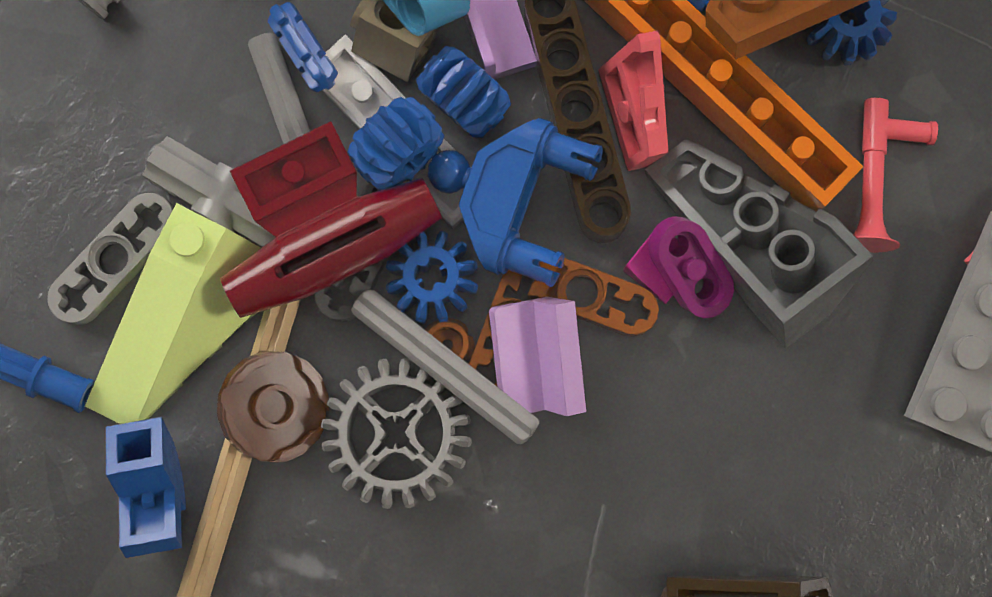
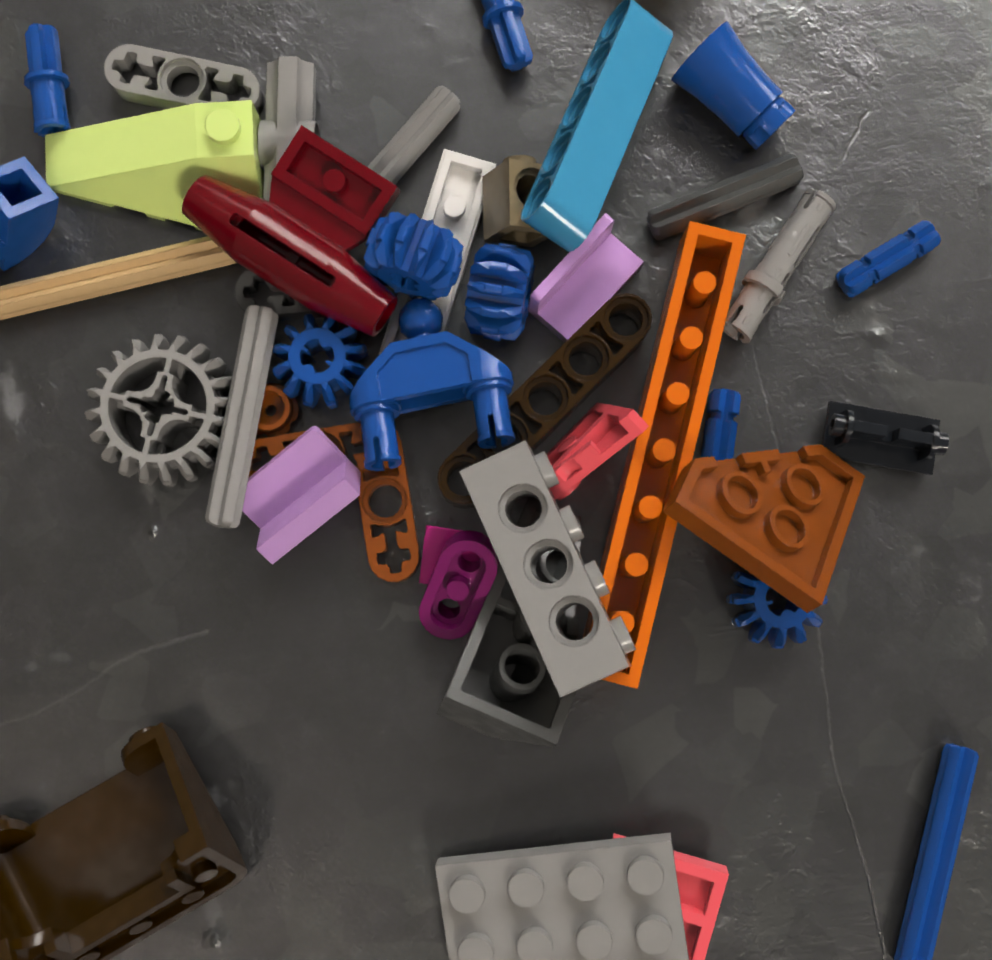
camera: 55 degrees right, 0 degrees up
reddish brown tile [217,351,329,462] -> none
blue axle [268,2,338,92] -> none
coral piece [853,98,938,253] -> none
none -> light grey brick [459,440,636,697]

